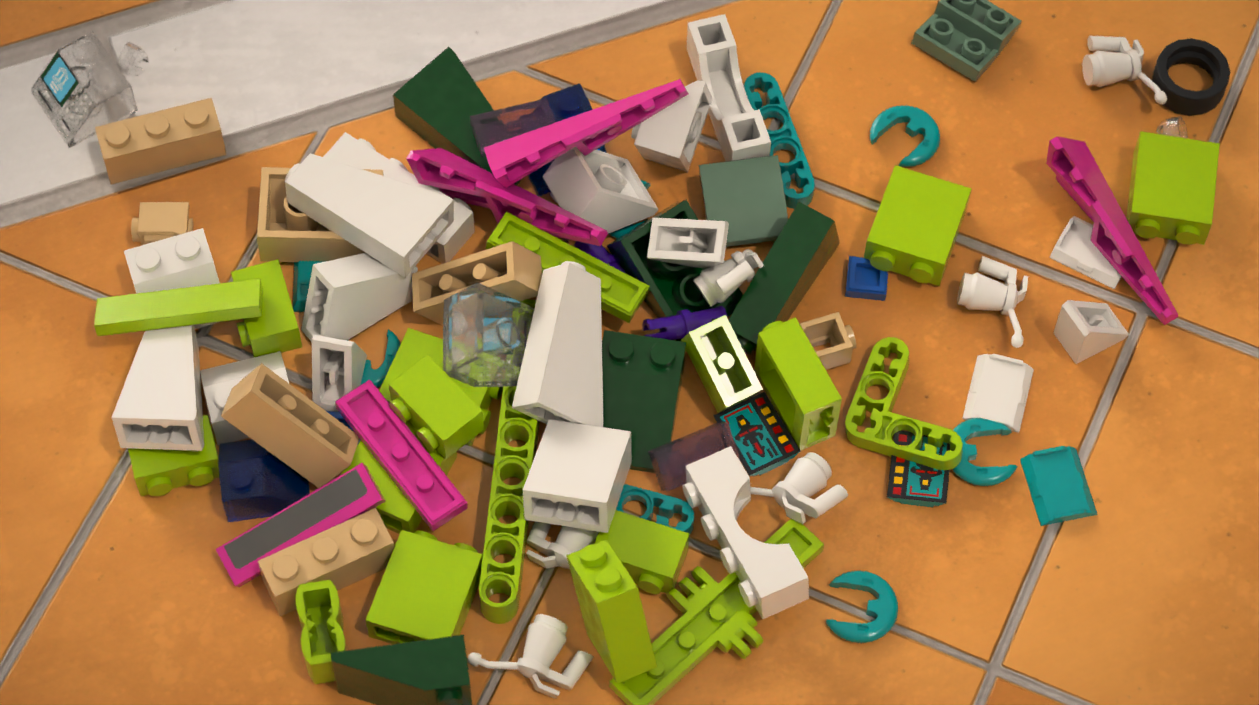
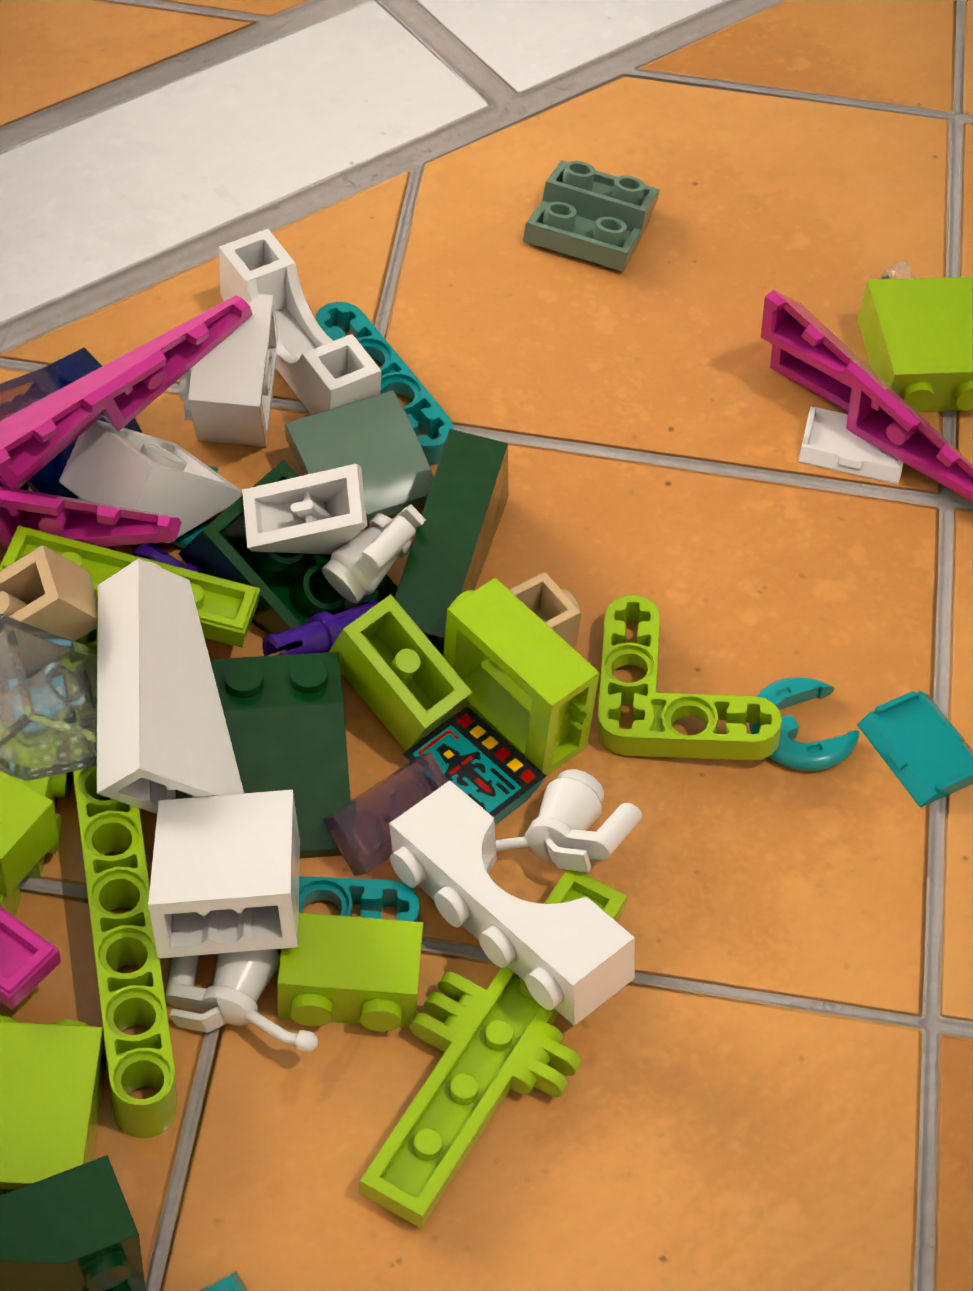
camera: 20 degrees left, 10 degrees down
white piece [468,614,593,699] -> none
lime brick [566,540,657,684] -> none
teal head [825,571,898,643] -> none
blue tile [845,256,888,301] -> none
lime brick [864,165,972,286] -> none
teal head [870,105,940,167] -> none
piece [887,431,950,507] -> none
white piece [957,256,1028,348] -> none
white piece [962,354,1034,433] -> none
white slope [1053,300,1129,364] -> none
white piece [1082,36,1167,104] -> none
black tyre [1152,38,1230,116] -> none

